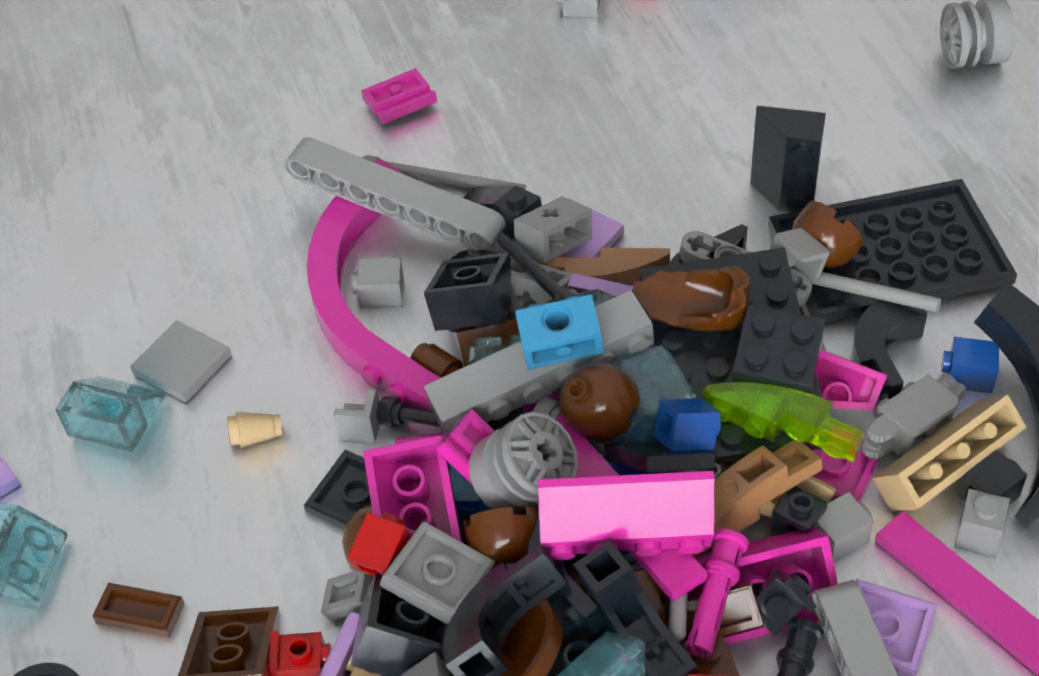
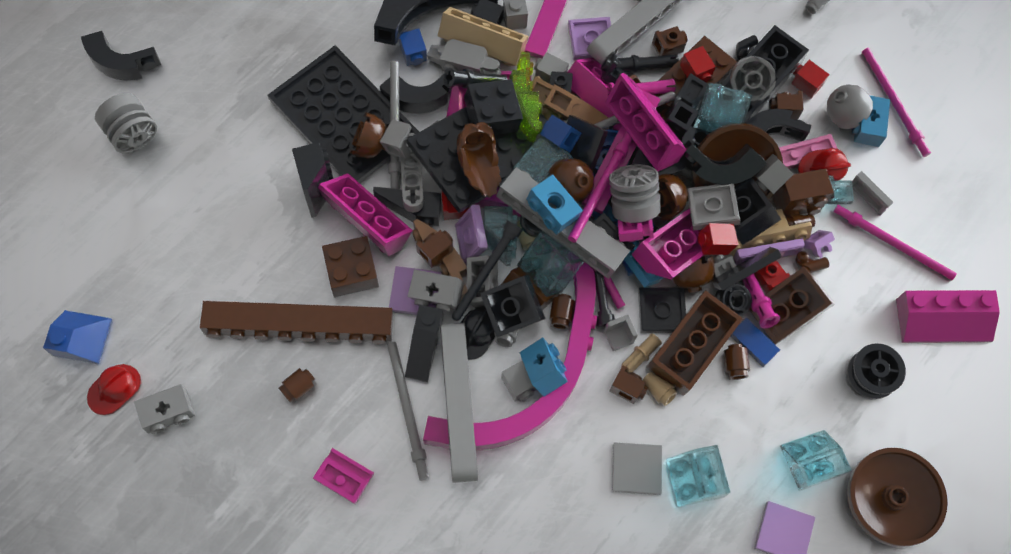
camera: 130 degrees left, 20 degrees up
reddish brown tile [92,582,185,638] -> none
none -> reddish brown brick [200,301,394,344]
none -> reddish brown brick [278,368,315,403]
none -> dark pink slope [318,173,413,257]
none -> reddish brown brick [322,236,379,297]
none -> reddish brown brick [416,230,453,268]
none -> black pin [444,68,508,89]
none -> dark azure brick [519,337,568,397]
none -> dark pink bar [568,131,632,243]
none -> reddish brown brick [609,365,649,404]
none -> tan axle [621,333,662,373]
none -> reddish brown brick [646,290,743,396]
none -> black tile [711,247,781,291]
none -> black wheel [715,284,752,316]
none -> reddish brown brick [724,344,750,380]
none -> blue tile [731,318,780,367]
none -> dark pink pin [742,273,780,328]

